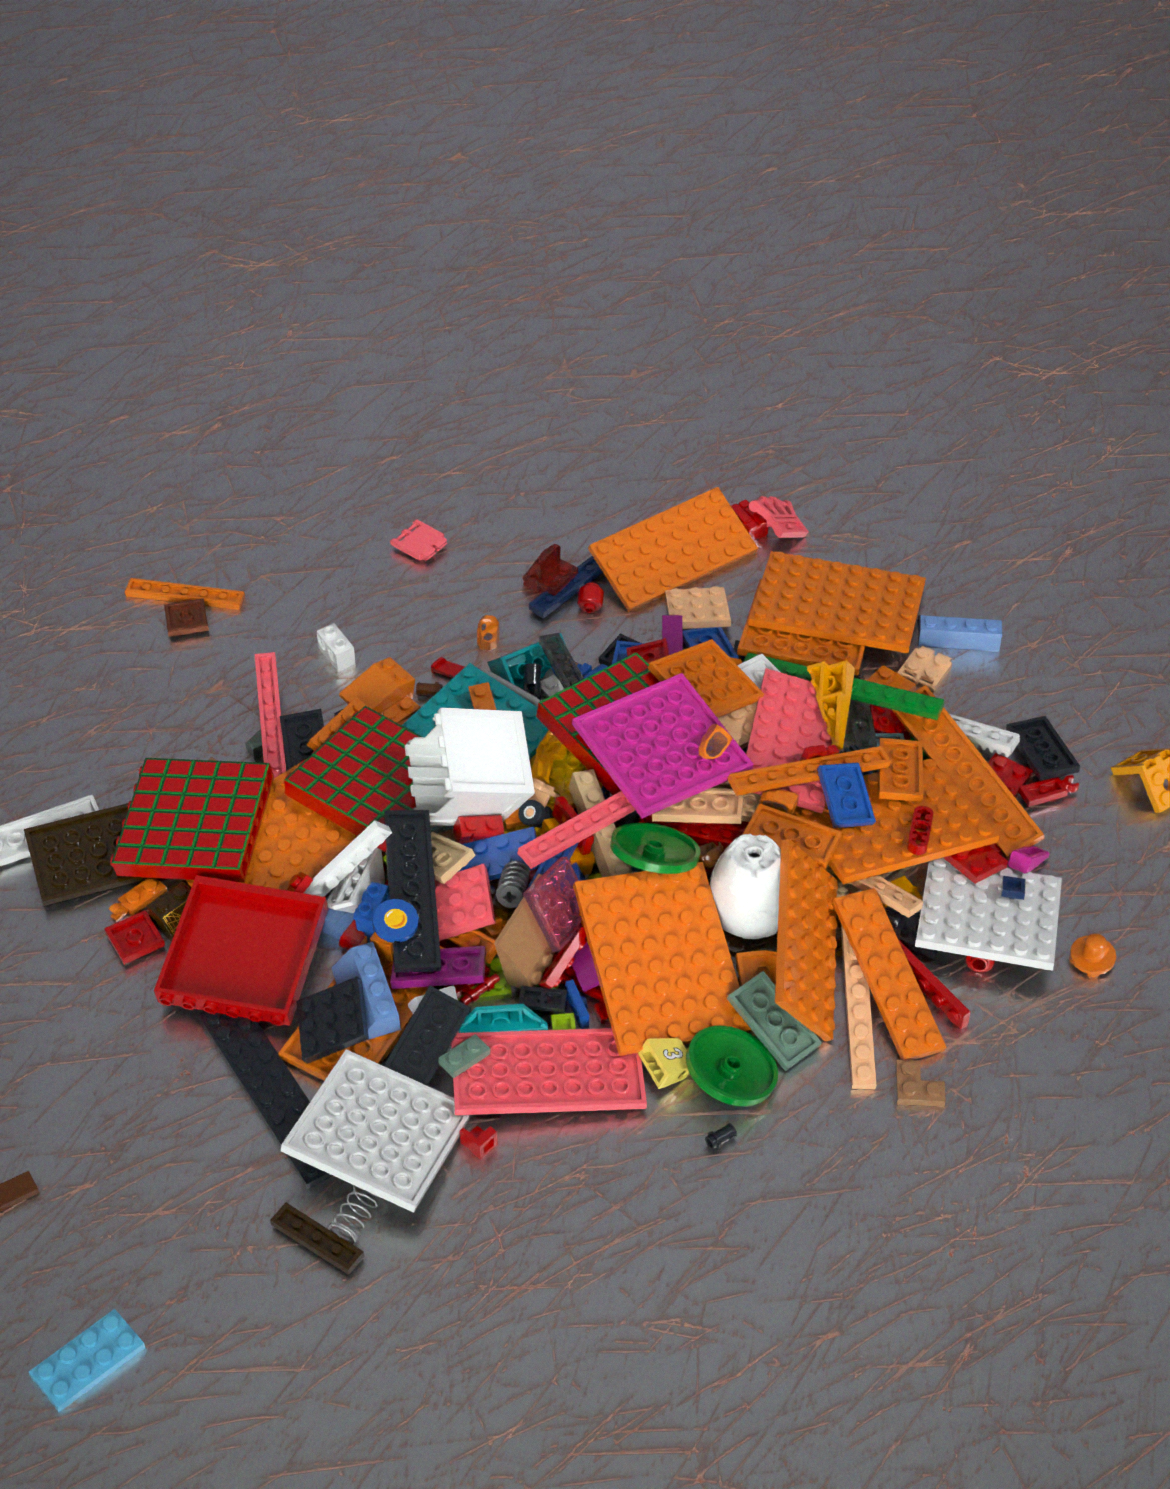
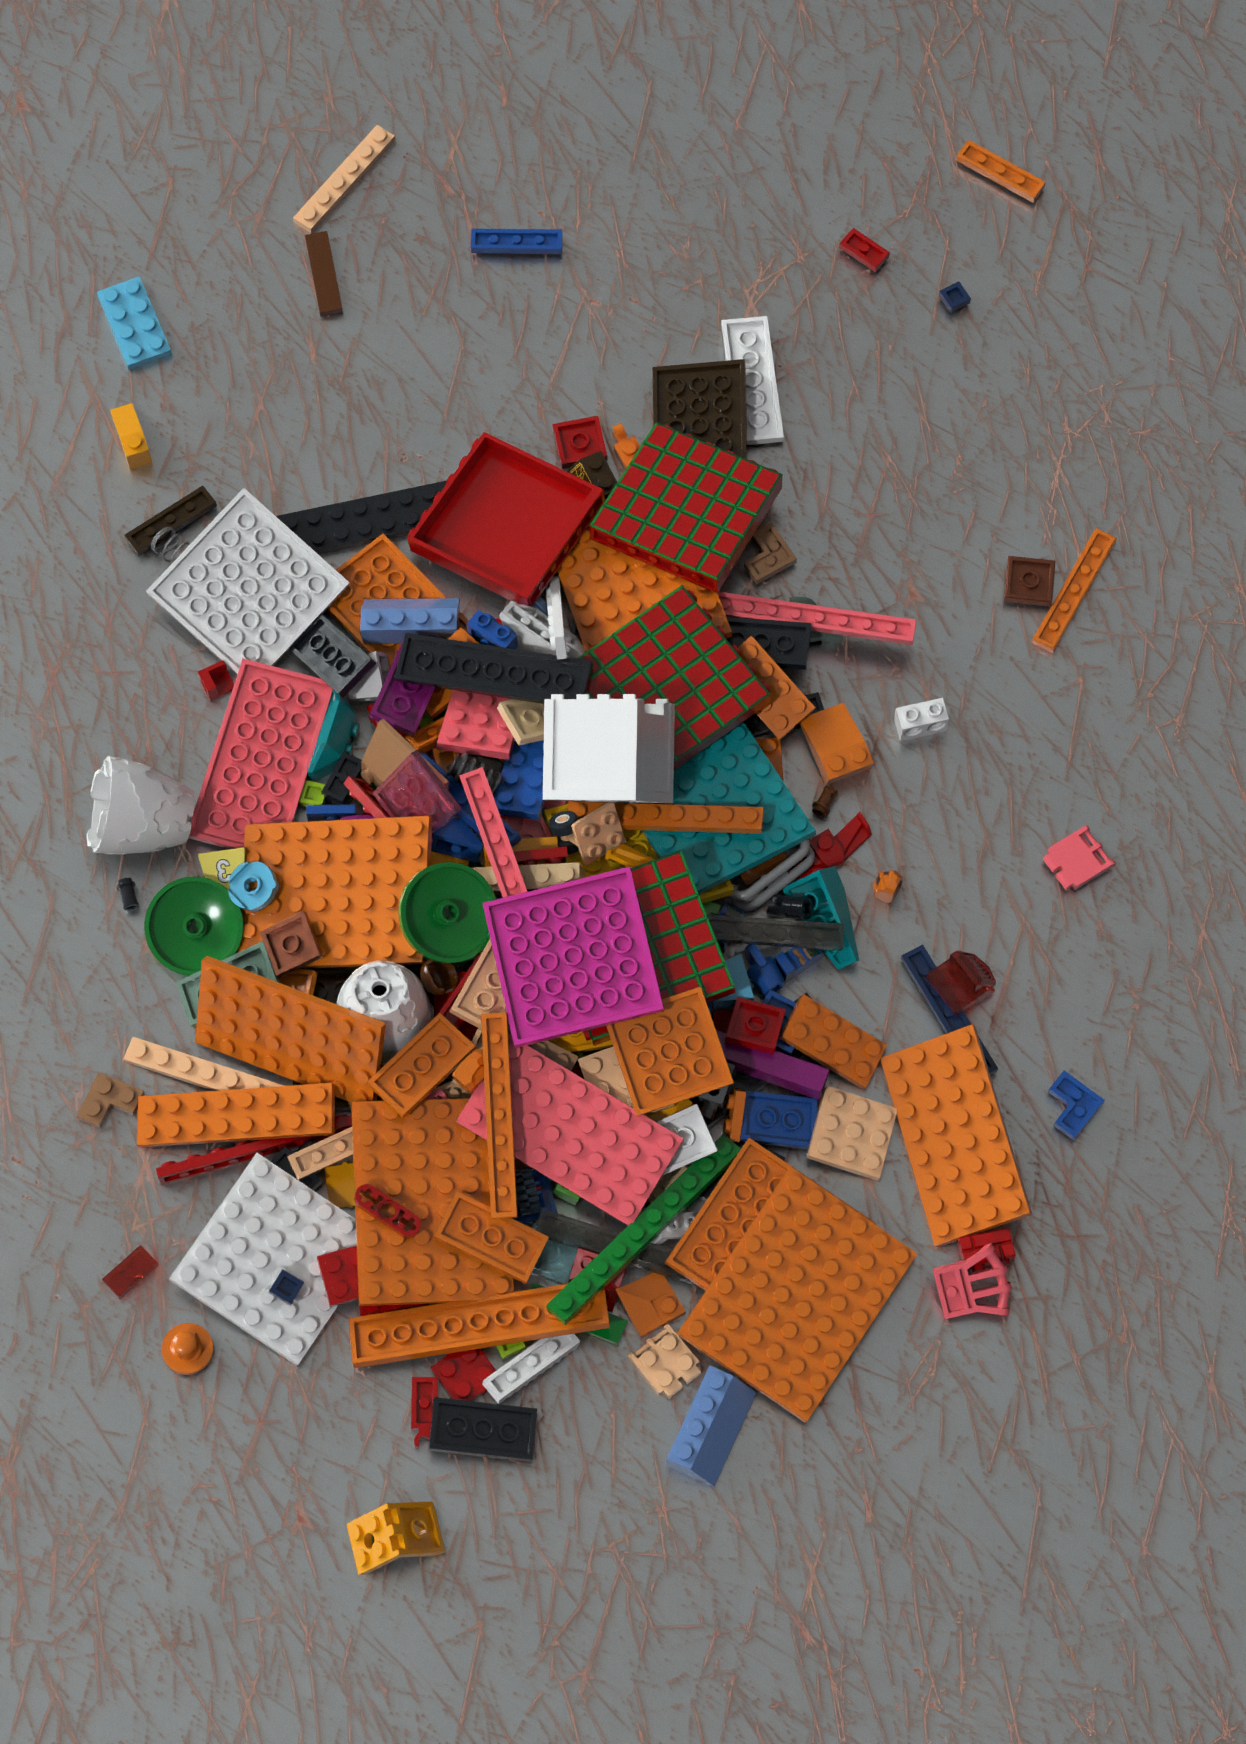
camera: 110 degrees right, 20 degrees up
red plate [287,872,313,893] -> none
black plate [296,976,369,1064] -> none
blue tile [372,899,419,943] -> none
orange plate [380,696,421,723] -> none
sand green plate [439,1034,491,1078] -> none
red head [577,583,604,614] -> none
rock [699,724,733,759] -> none
red plate [800,745,839,761] -> none
light orange wedge [807,660,855,750] -> none
blue tile [817,763,876,828] -> none
dark pink slope [1008,846,1050,874] -> none
none -> white piece [86,756,195,854]
none -> clear red plate [102,1245,158,1299]
none -> light orange slope [110,403,152,470]
none -> medium azure plate [228,861,279,912]
none -> copper plate [260,911,323,978]
none -> orange plate [779,994,887,1089]
none -> blue plate [1048,1070,1105,1140]

